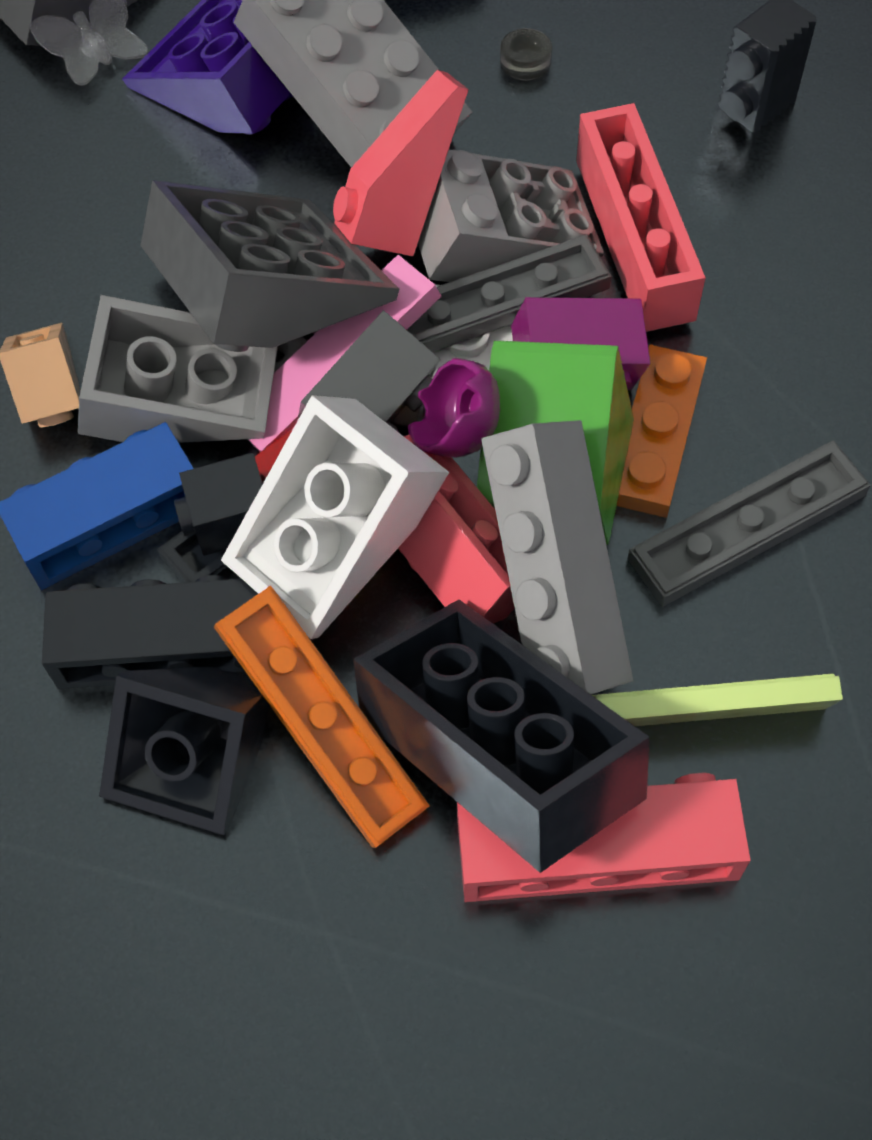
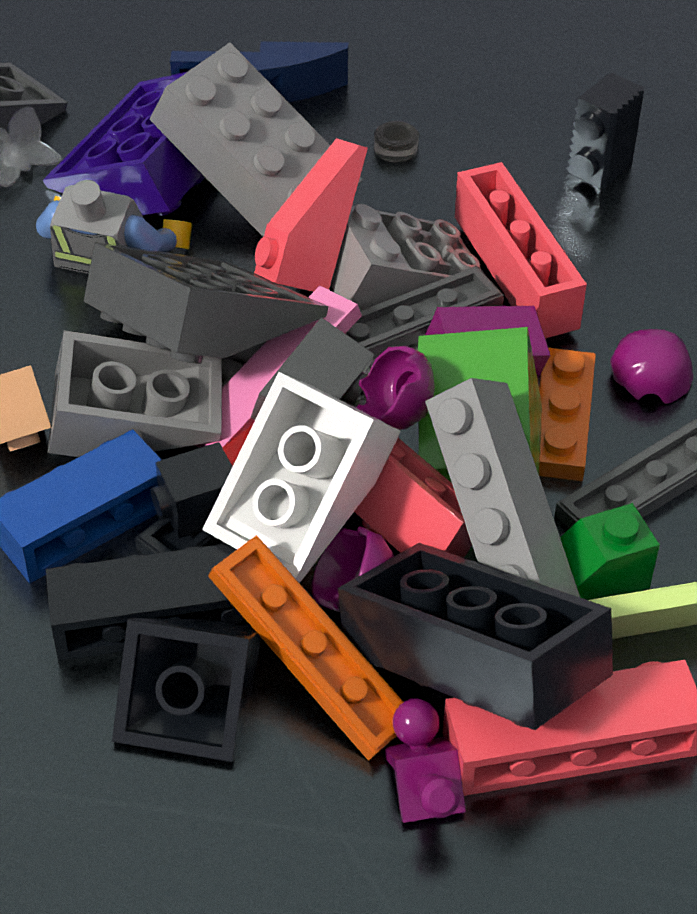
camera: 10 degrees left, 15 degrees down
none -> torso [36,180,192,274]
none -> magenta hair [311,526,394,613]
none -> magenta piece [384,699,466,823]
none -> green slope [560,503,660,600]
none -> magenta hair [610,329,694,404]

